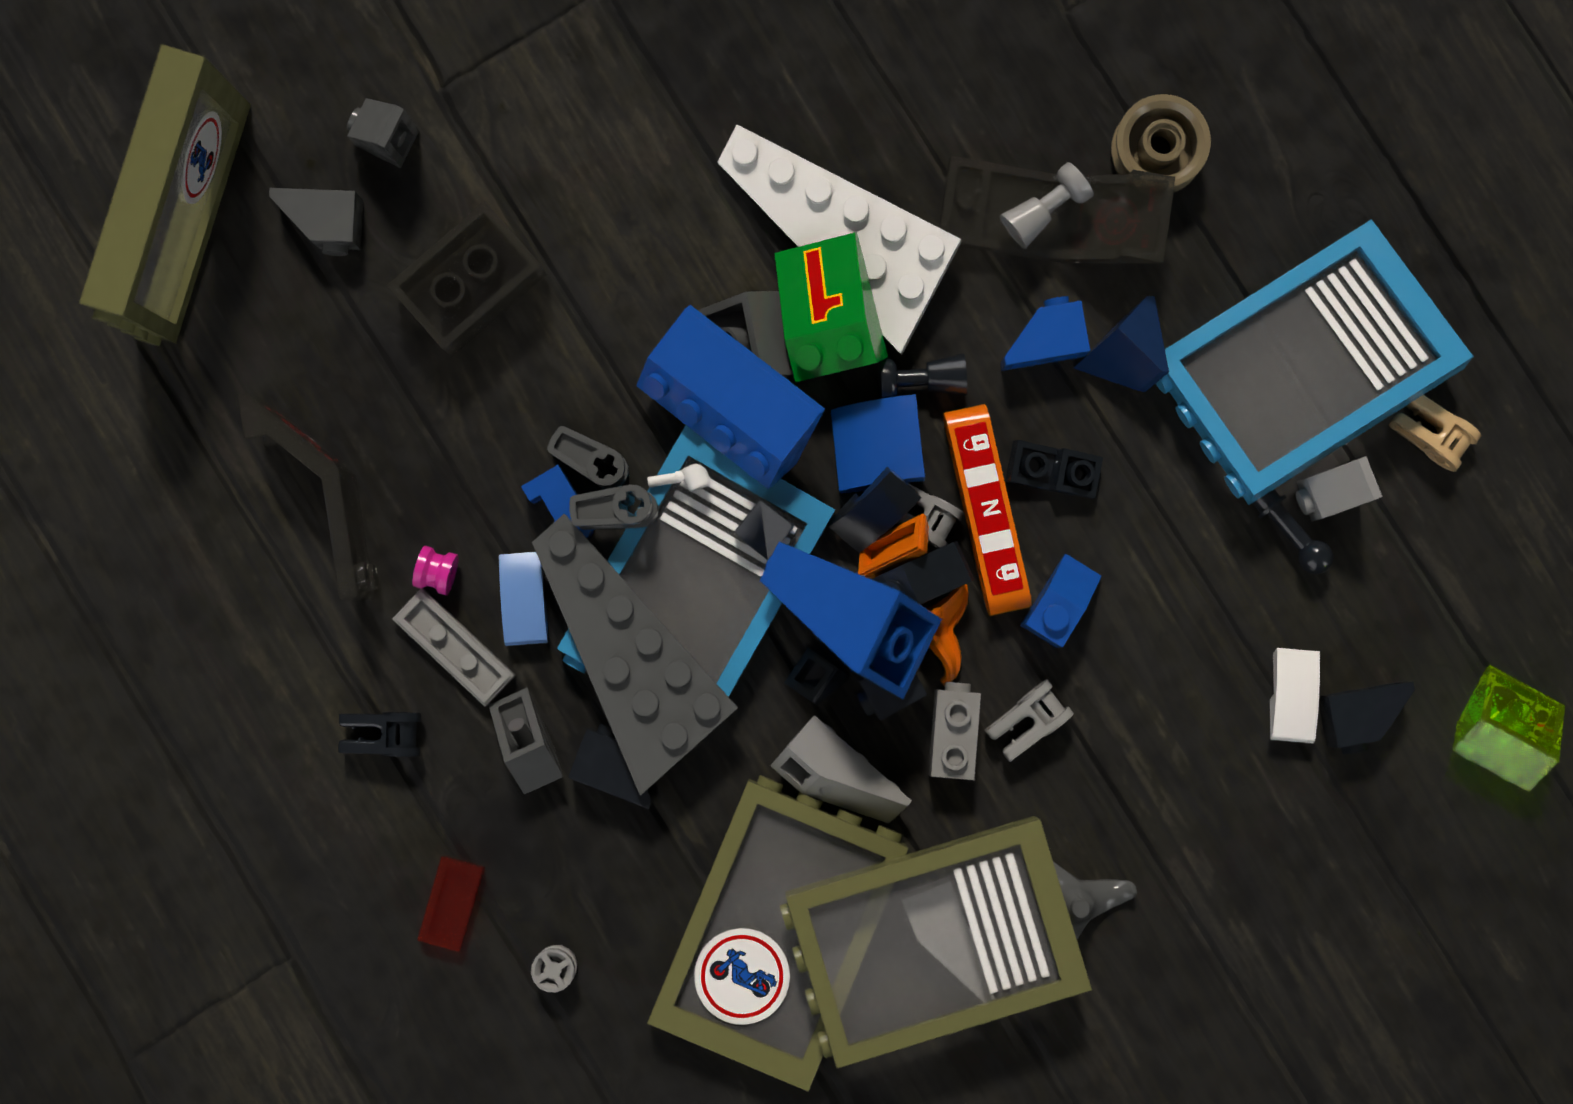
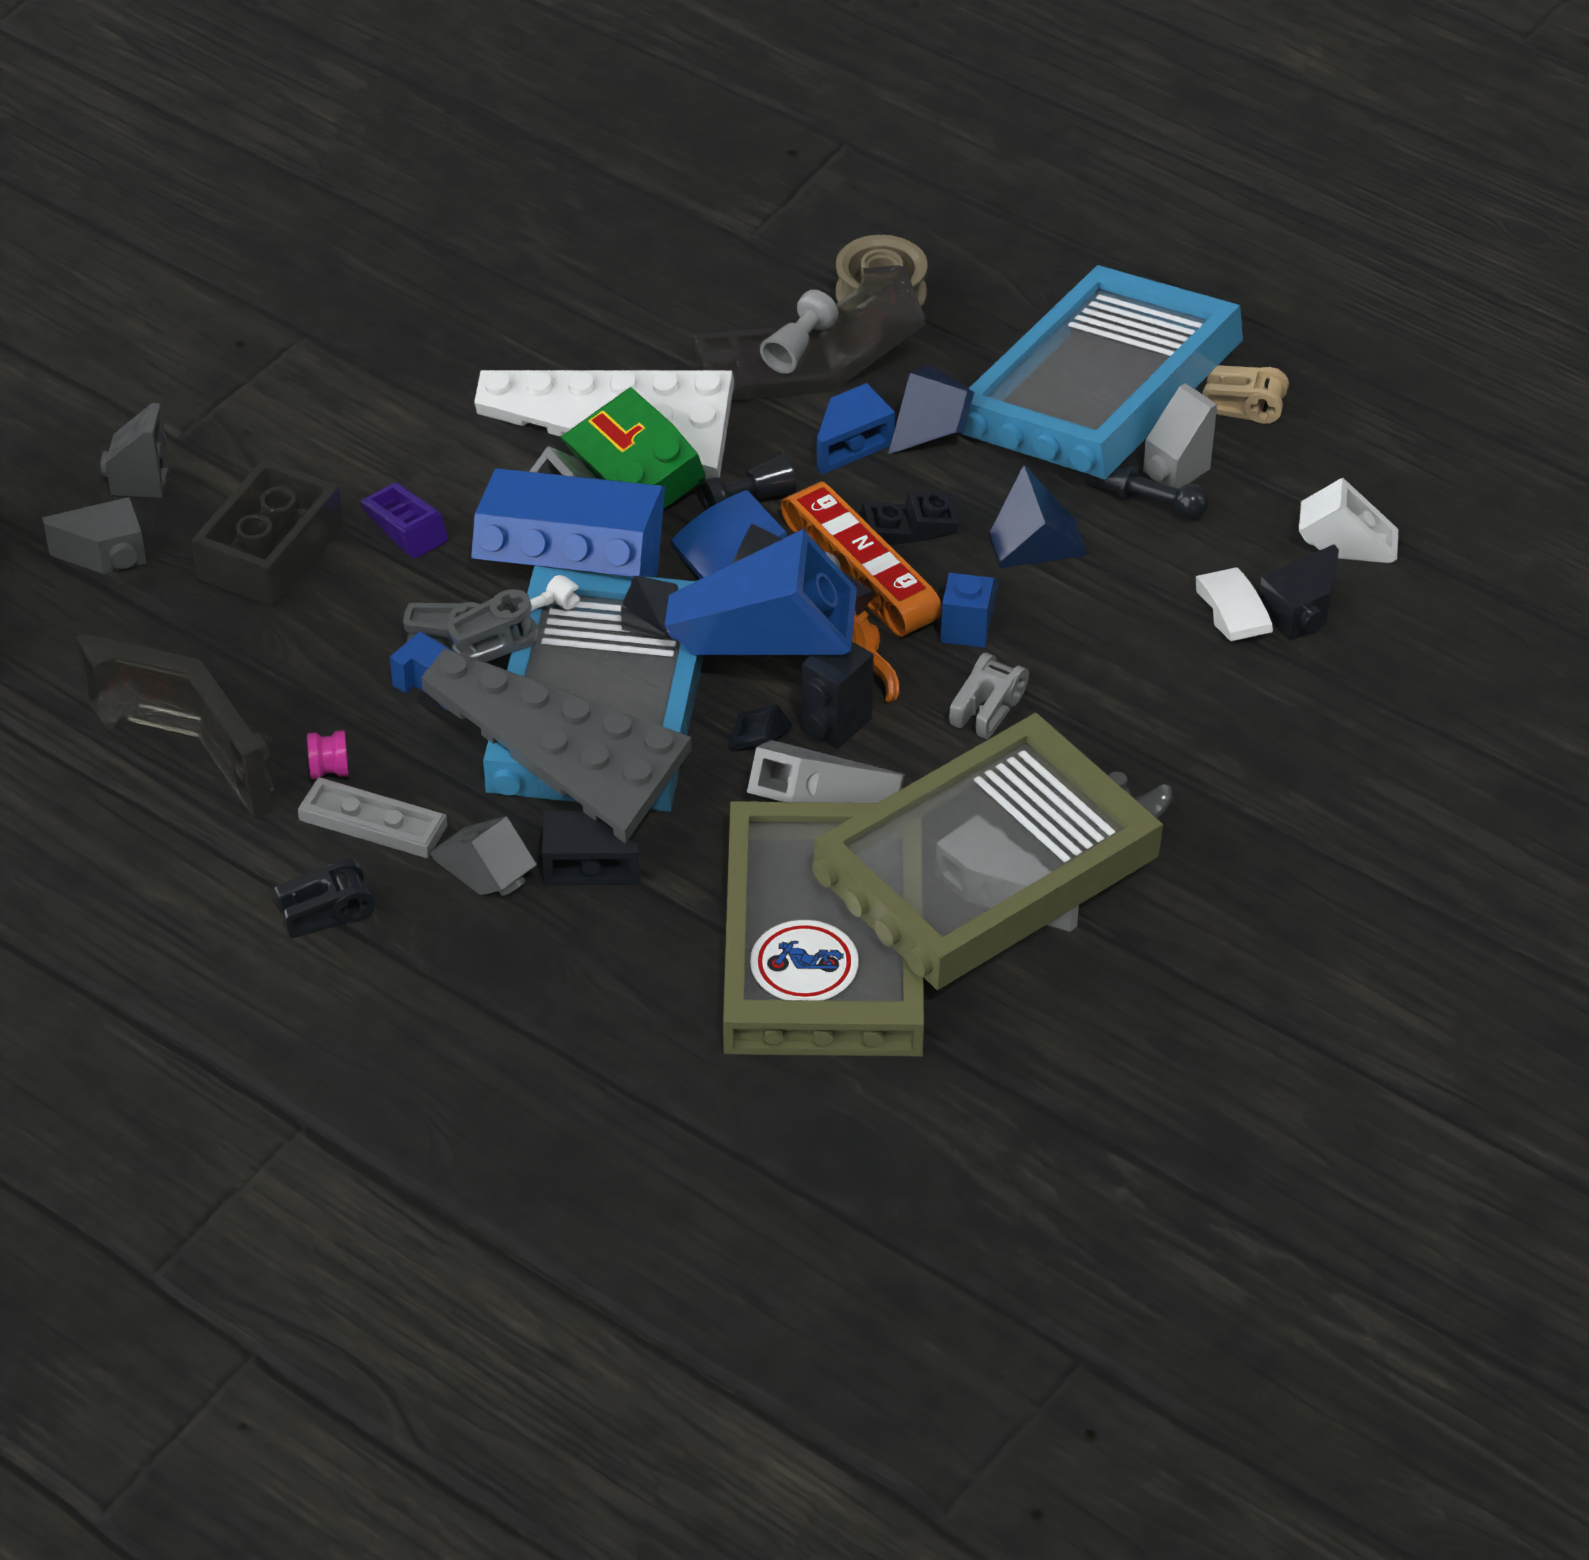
camera: 25 degrees left, 40 degrees down
clear red tile [417,856,485,952] -> none
medium blue slope [499,552,548,646] -> none
light grey wheel [531,945,578,993] -> none
light grey brick [928,682,981,780] -> none
clear neon green slope [1453,665,1565,792] -> none
none -> dark purple slope [360,482,448,558]
none -> dark blue slope [989,465,1086,568]
none -> white slope [1299,477,1399,563]

